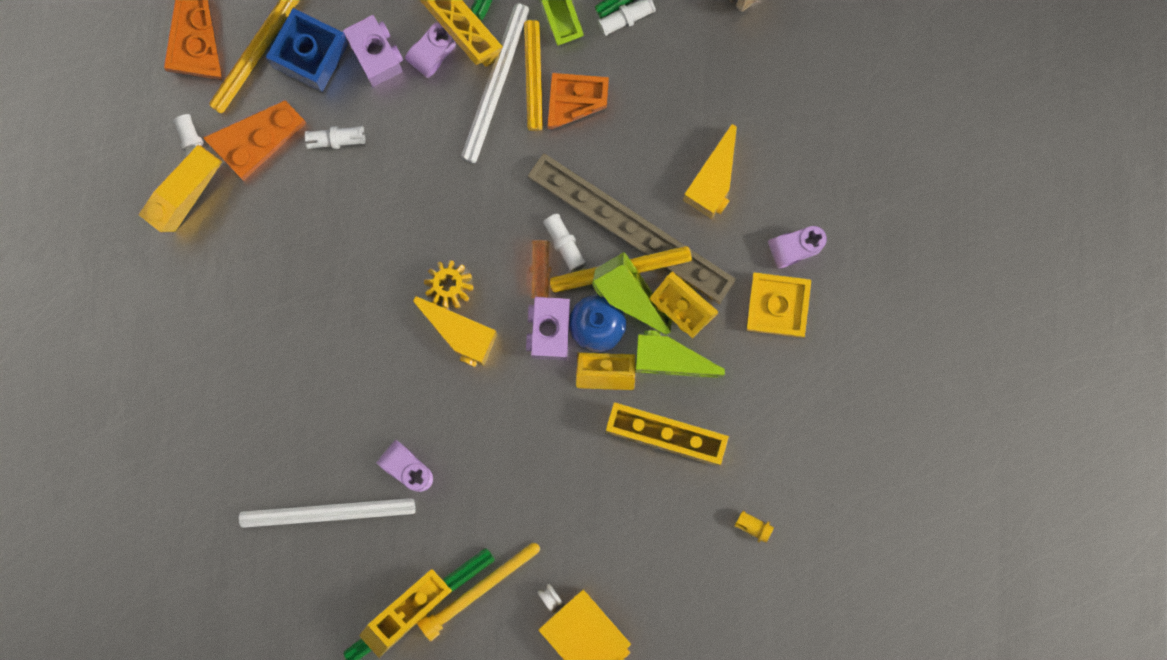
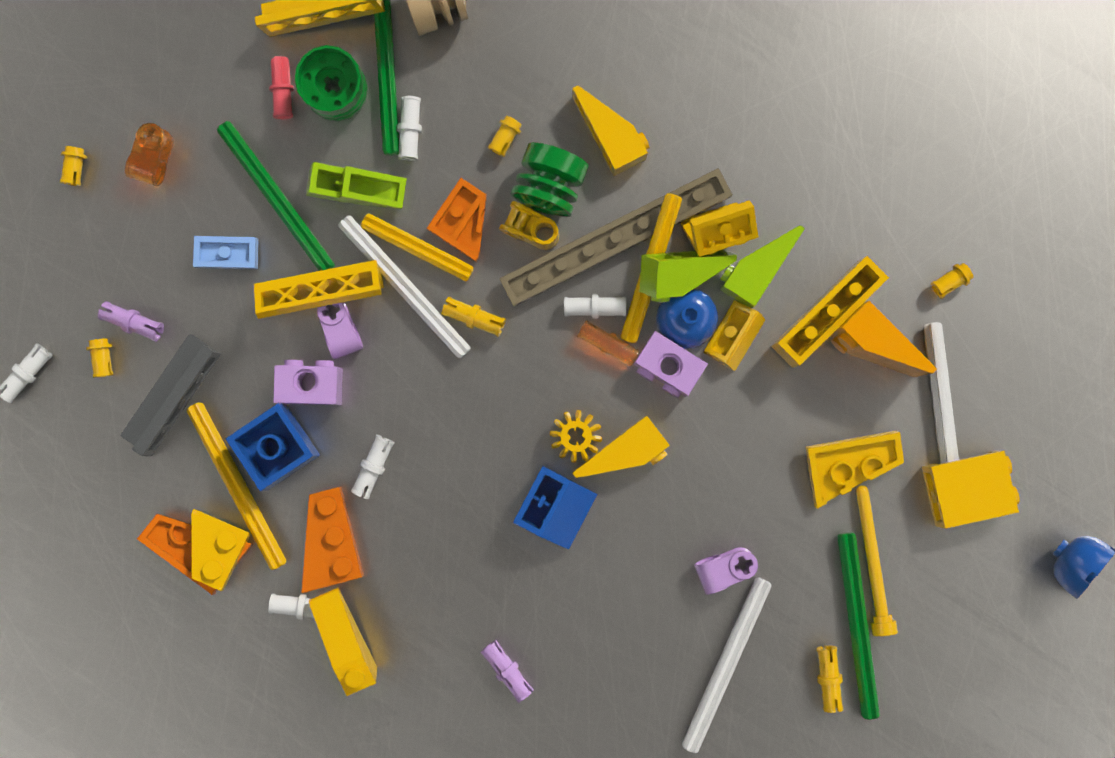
camera: 65 degrees left, 5 degrees up
yellow slope [359,569,452,658] -> none
white bush [538,583,565,614] -> none
yellow plate [746,272,811,339] -> none
lavender piece [768,226,827,269] -> none
none -> yellow wing [191,509,251,591]
none -> yellow pin [441,297,506,337]
none -> lavender pin [480,640,534,703]
none -> yellow pin [487,116,522,157]
none -> yellow piece [499,201,559,250]
none -> green wheel [510,142,589,217]
none -> blue slope [513,466,598,549]
none -> yellow wing [805,431,904,509]
none -> yellow pin [816,645,843,713]
none -> light orange slope [831,301,937,377]
none -> white axle [923,322,959,464]

